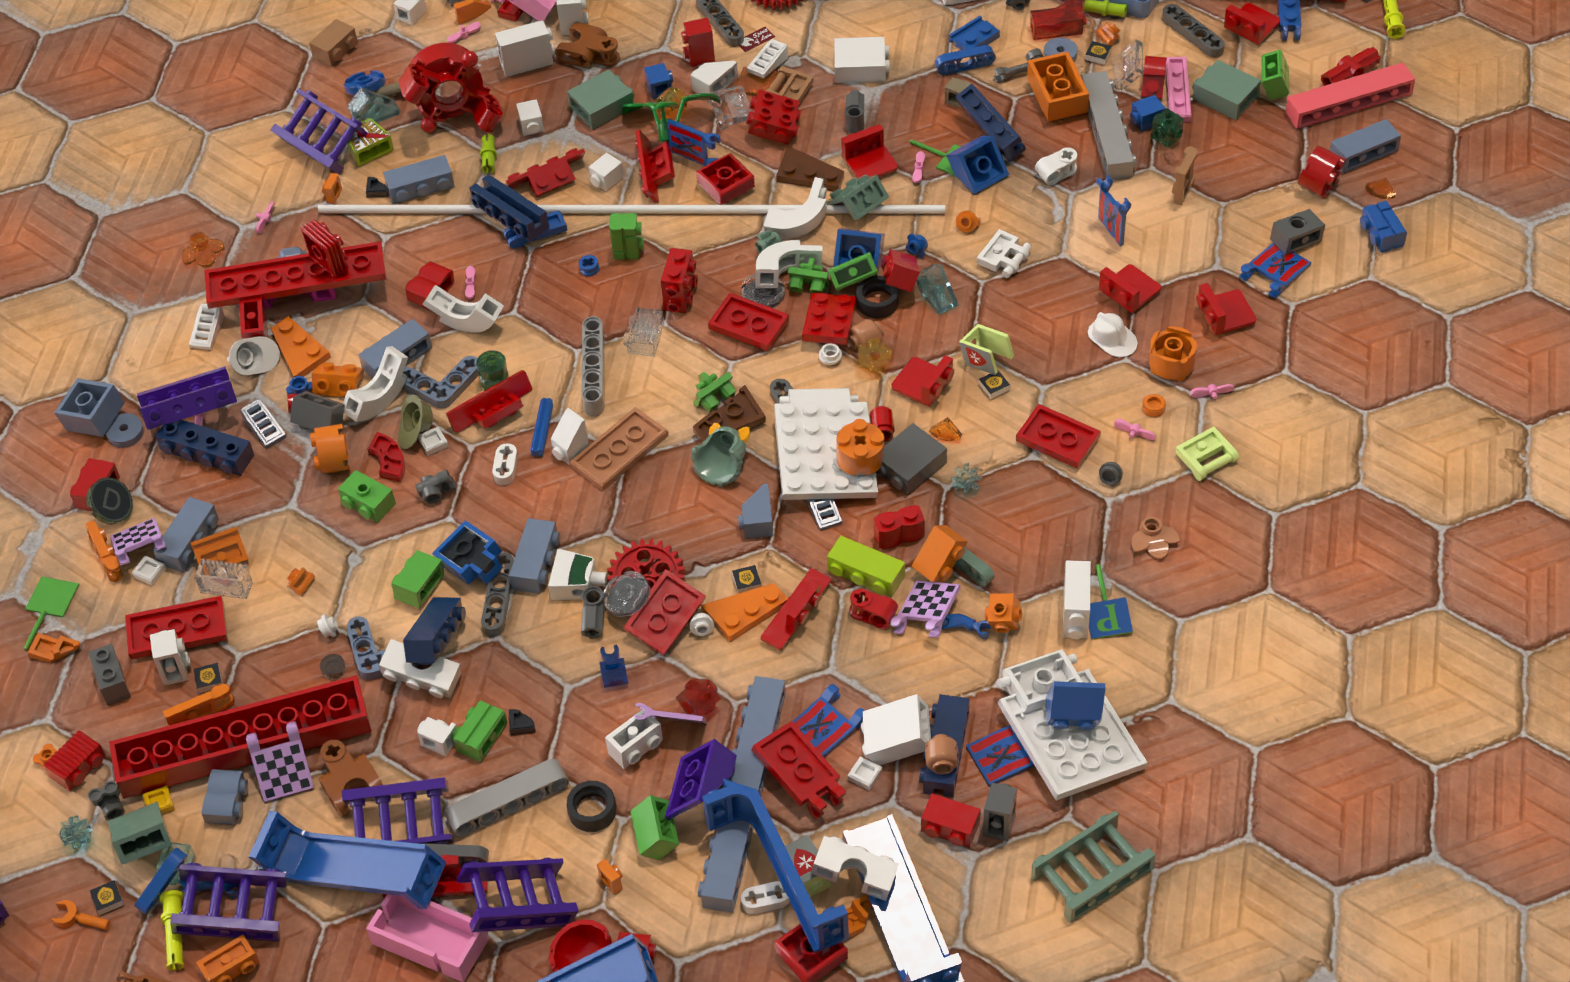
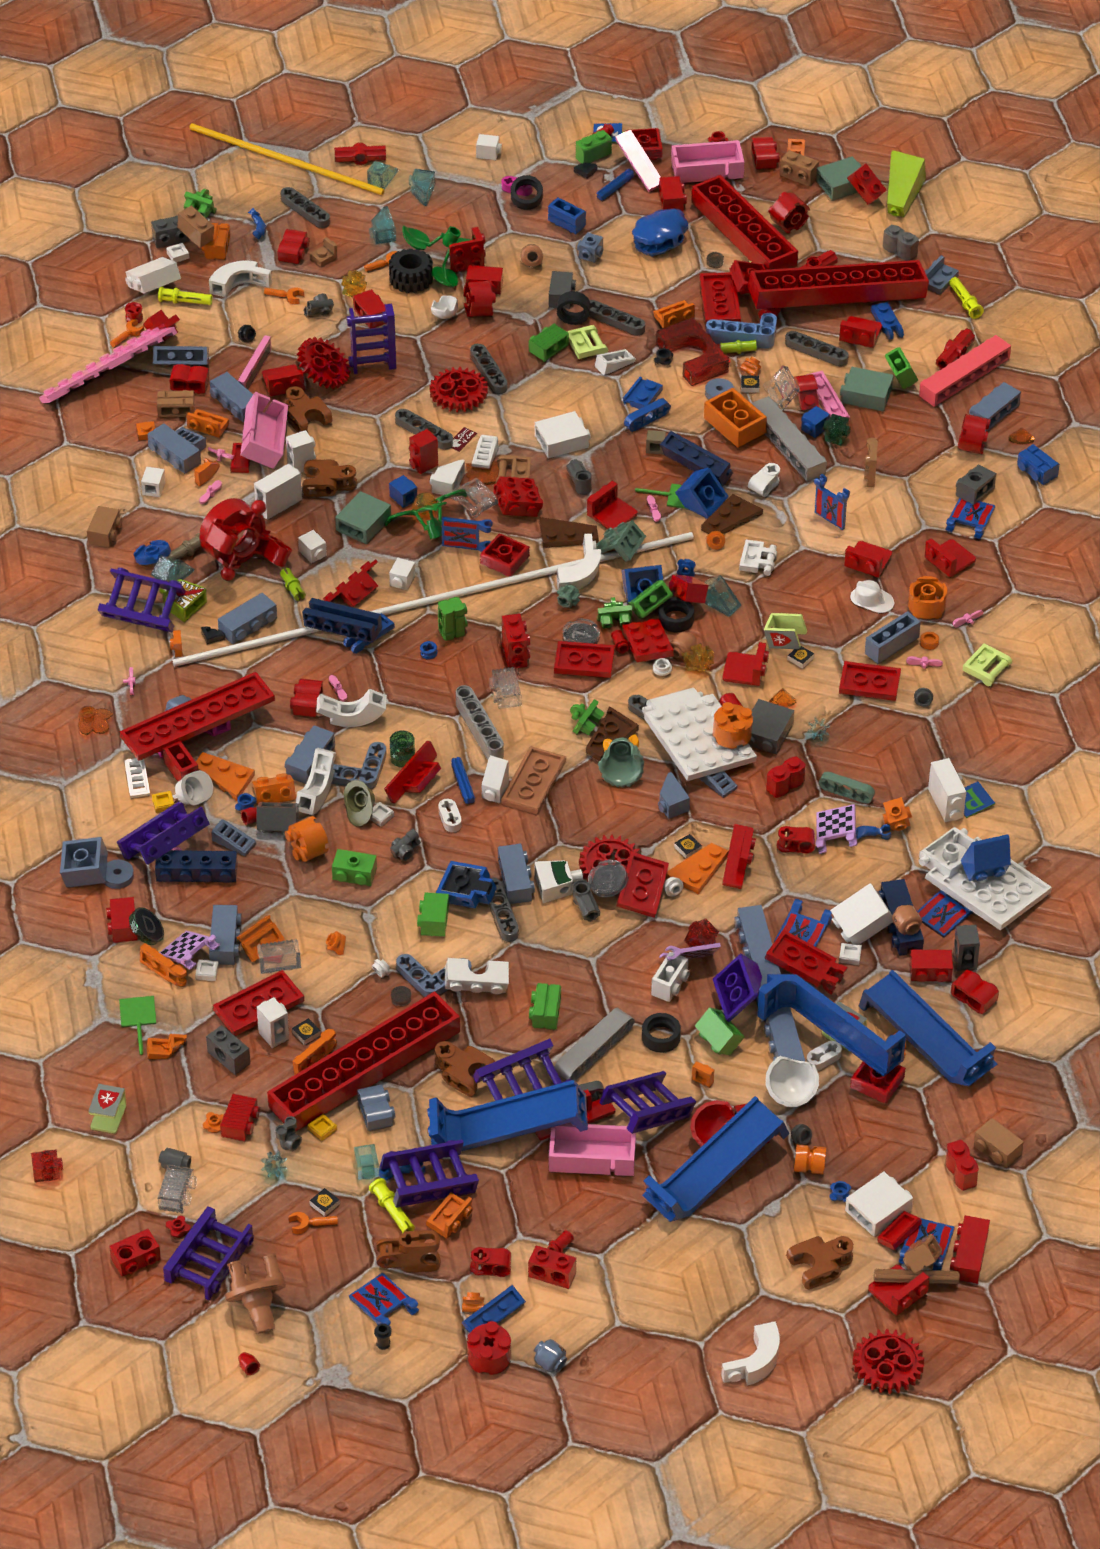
camera: 25 degrees left, 5 degrees down
sand green brick [108,802,172,865] -> none
blue beam [134,847,188,914] -> none
lavender flag [246,722,314,802] -> none
red brick [301,219,348,278] -> none
red tile [367,432,405,483] -> none
dark blue brick [403,597,466,665] -> none
white brick [417,717,457,757] -> none
black tile [509,709,536,735] -> none
clear blue plate [599,644,628,688] -> none
red bracket [635,129,675,203] -> none
white arch [755,240,823,288] -> none
white arch [811,836,899,901] -> none
lime brick [827,535,905,597] -> none
orange brick [912,525,968,582] -> none
dark grey brick [993,48,1044,83] -> none
sand green fence [1031,810,1155,923] -> none
nougat plate [1132,517,1180,559] -> none
none -> yellow tile [152,791,174,813]
none -> red pin [611,630,629,653]
none -> reddish brown wing [701,494,763,534]
none -> white cylinder [766,1056,819,1107]
none -> sand blue brick [865,611,921,664]
none -> red brick [950,970,999,1014]

